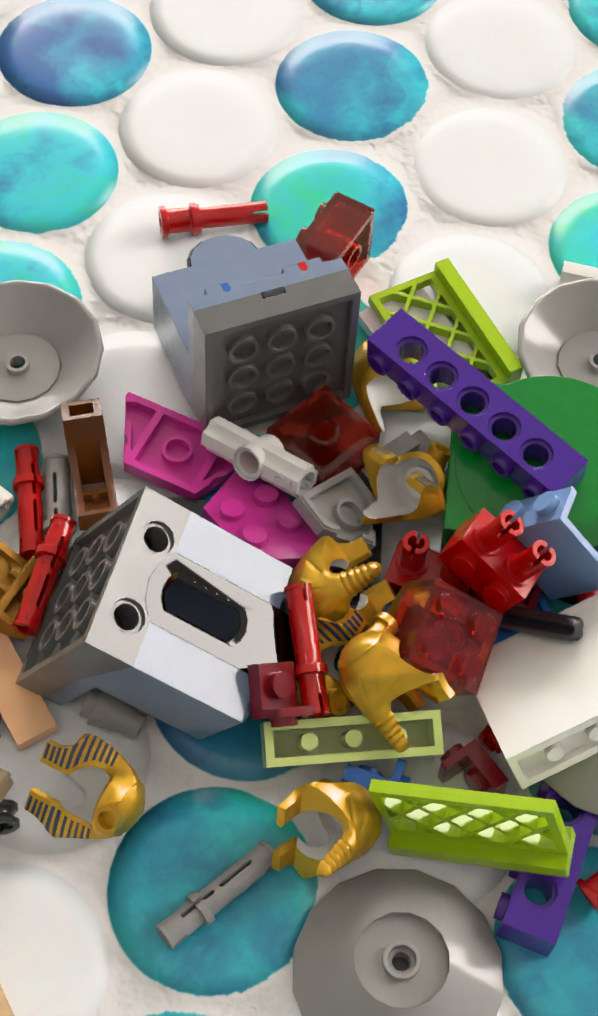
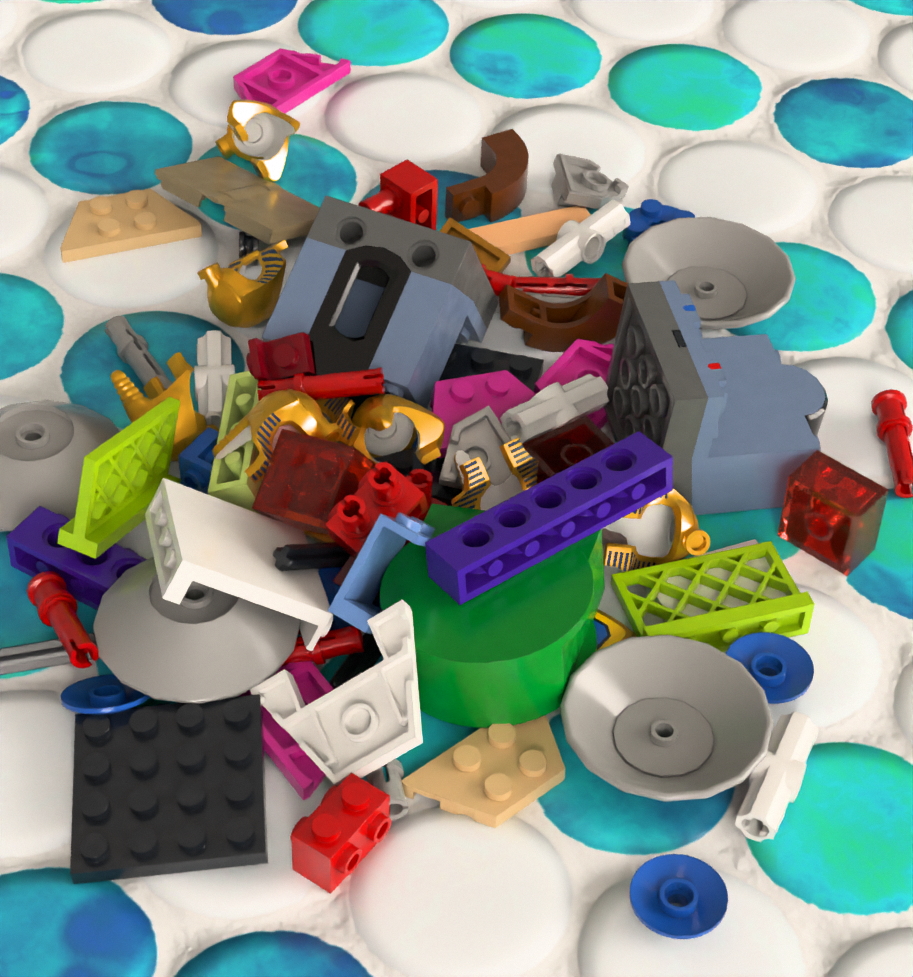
camera: 100 degrees right, 15 degrees down
none -> white piece [194,330,235,429]
none -> blue dish [726,632,814,704]

